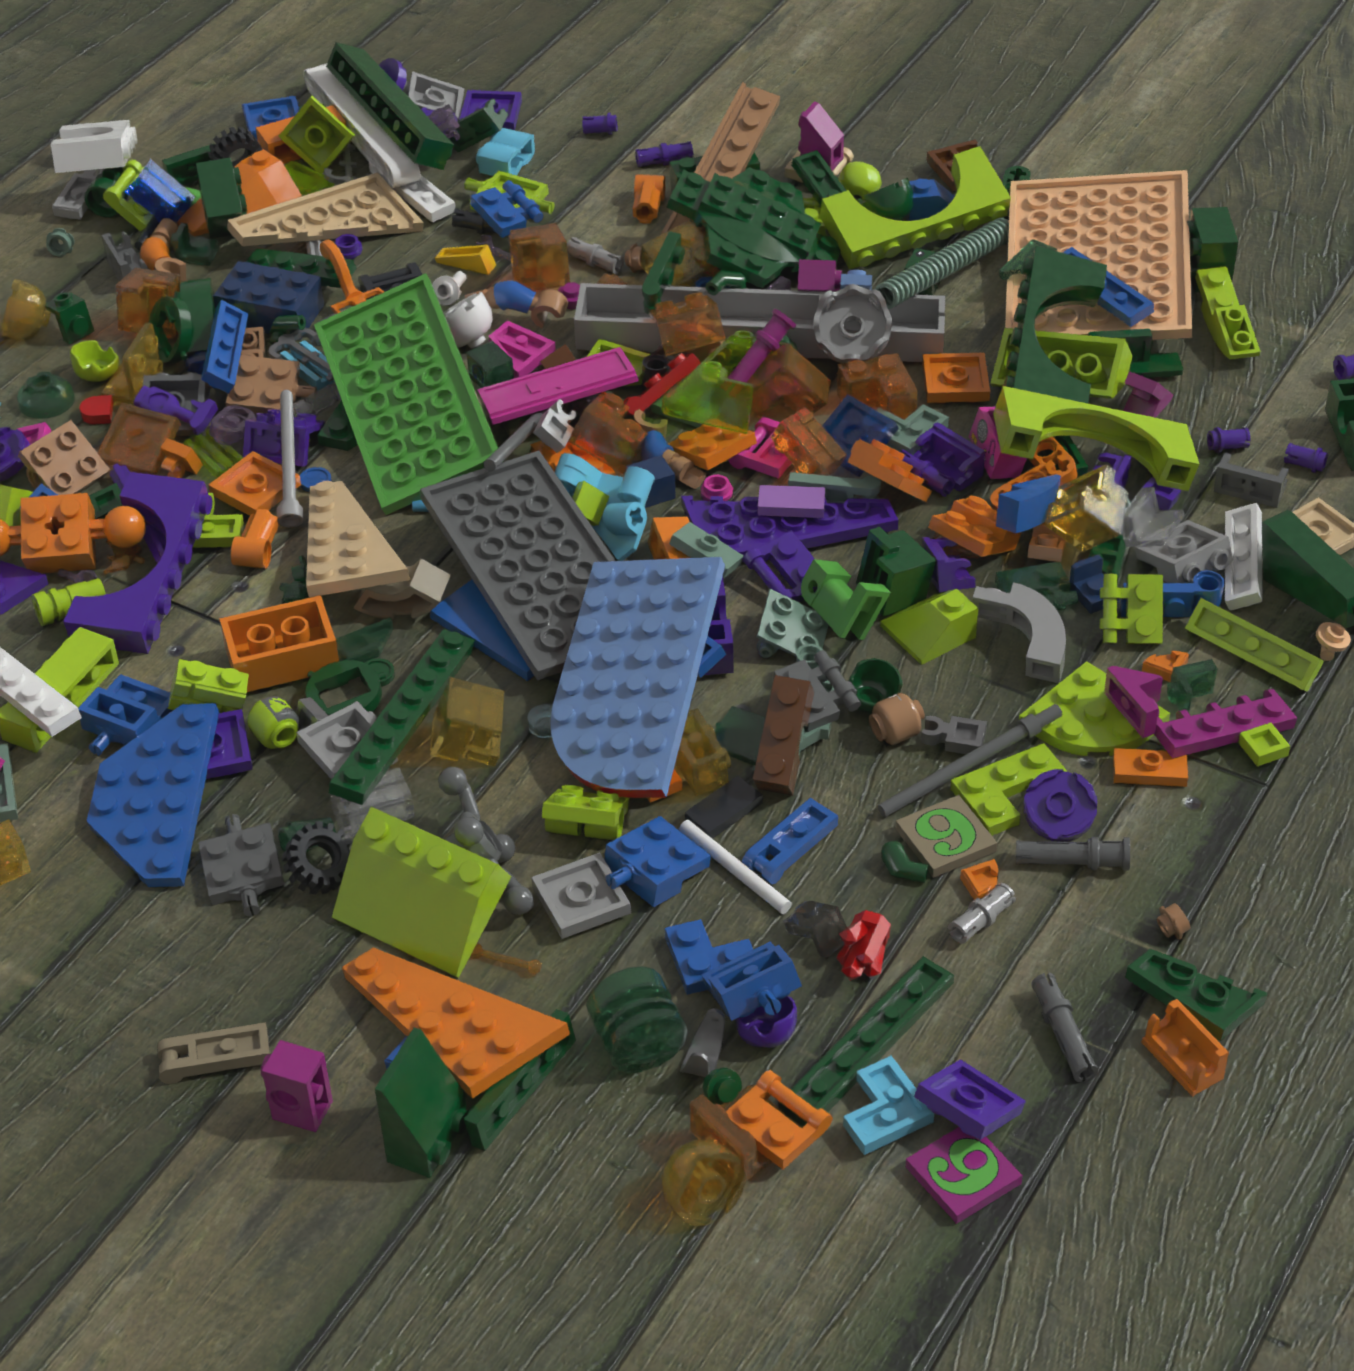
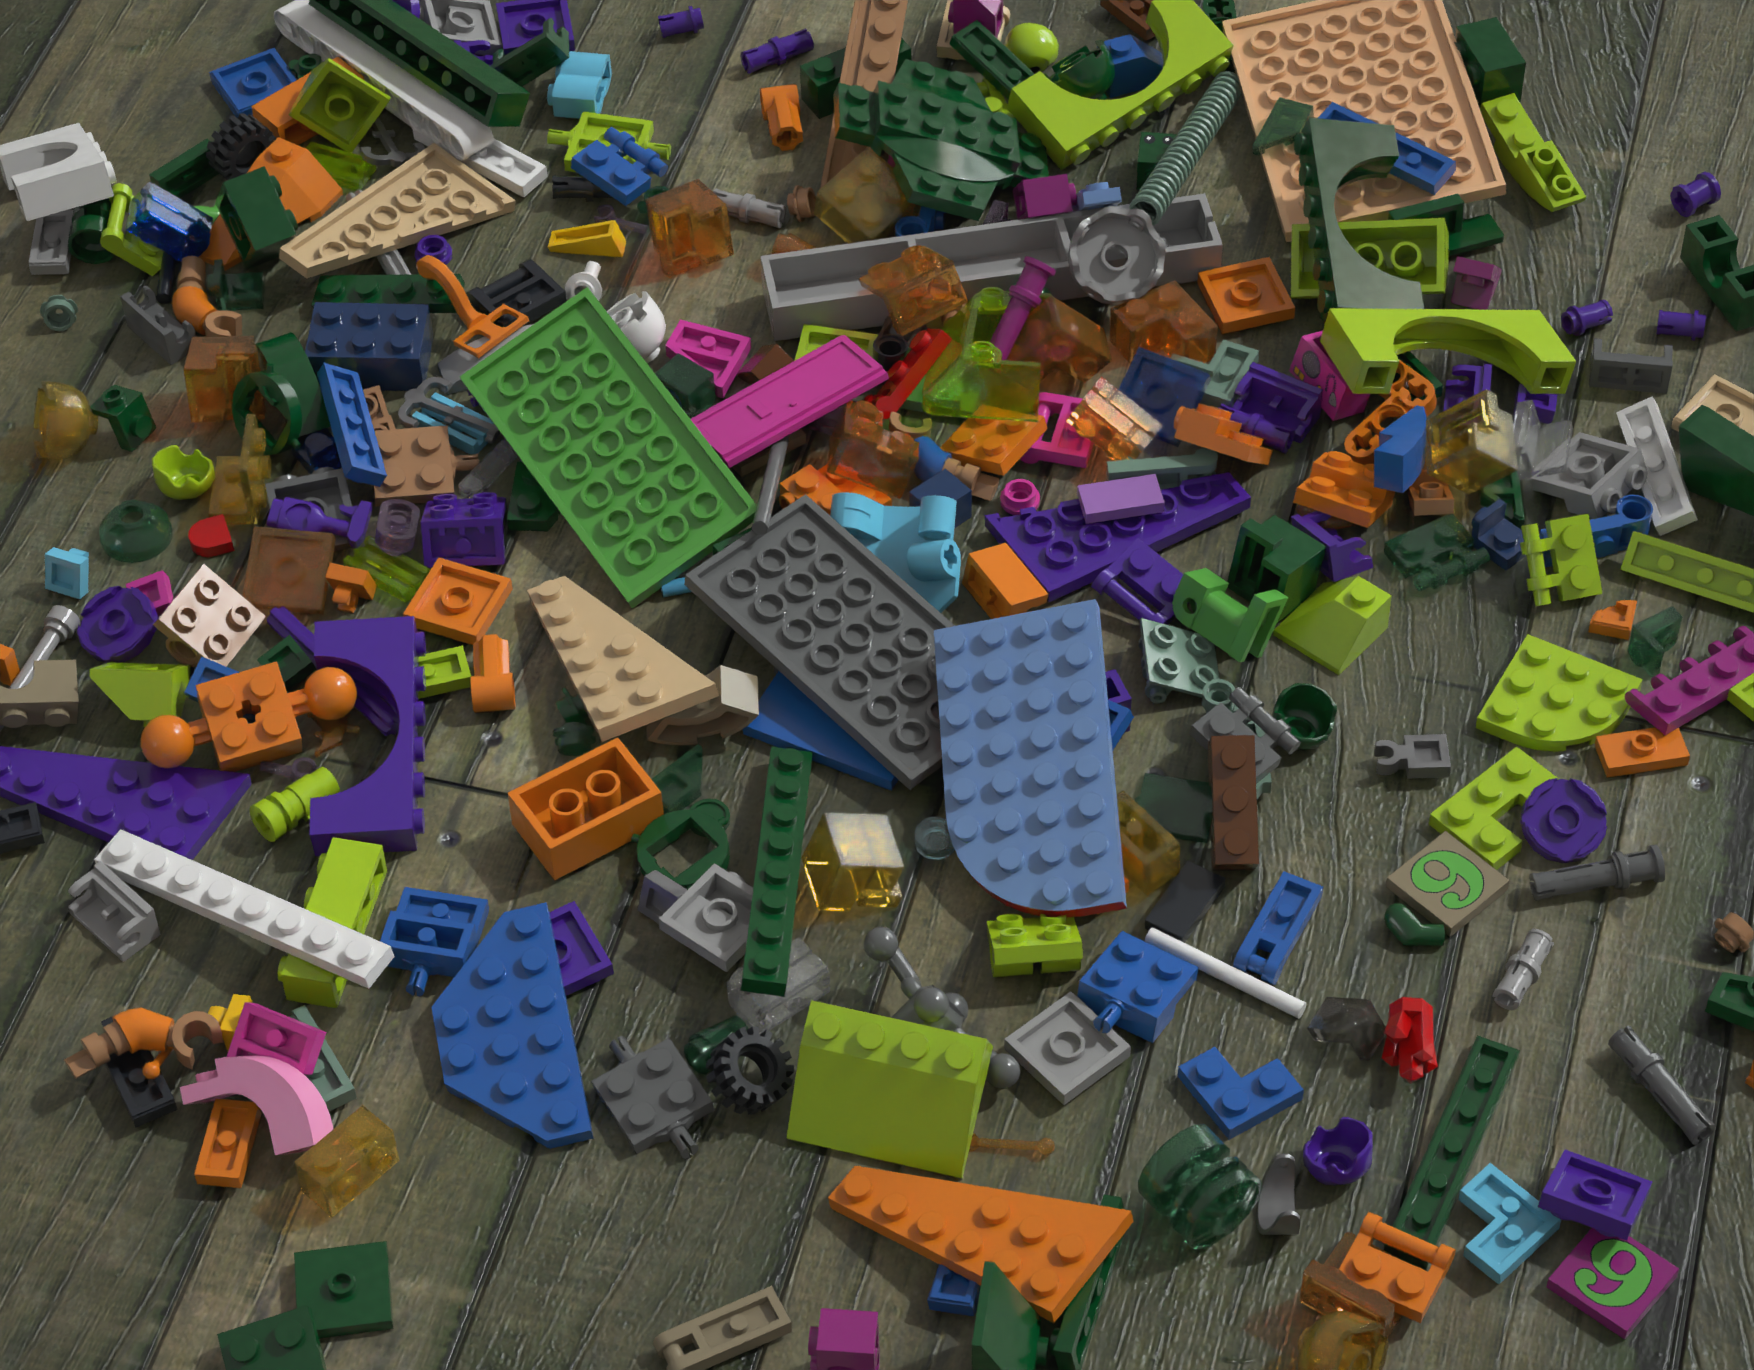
camera: 15 degrees left, 5 degrees up
lime brick [168,659,249,713] -> none
lime head [247,696,300,749] -> none
dark green arm [269,315,306,345] -> none
light grey piece [277,390,303,527] -> none
blue piece [300,467,332,492] -> none
clear purple plate [427,104,460,140] -> none
piece [465,281,568,328] -> none
light grey plate [533,399,576,453] -> none
magenta plate [558,282,580,309] -> none
lime tile [572,481,610,526] -> none
dark green plate [642,231,685,315] -> none
sand green plate [669,522,744,578] -> none
blue plate [701,941,802,1021] -> none
dark green plate [703,1068,742,1108] -> none
dark green arm [706,270,747,296] -> none
medium nougat head [869,693,925,745] -> none
dark grey bar [878,704,1063,817] -> none
orange tile [960,859,998,900] -> none
light grey arch [973,582,1066,683] -> none
magenta slope [1104,666,1163,738] -> none

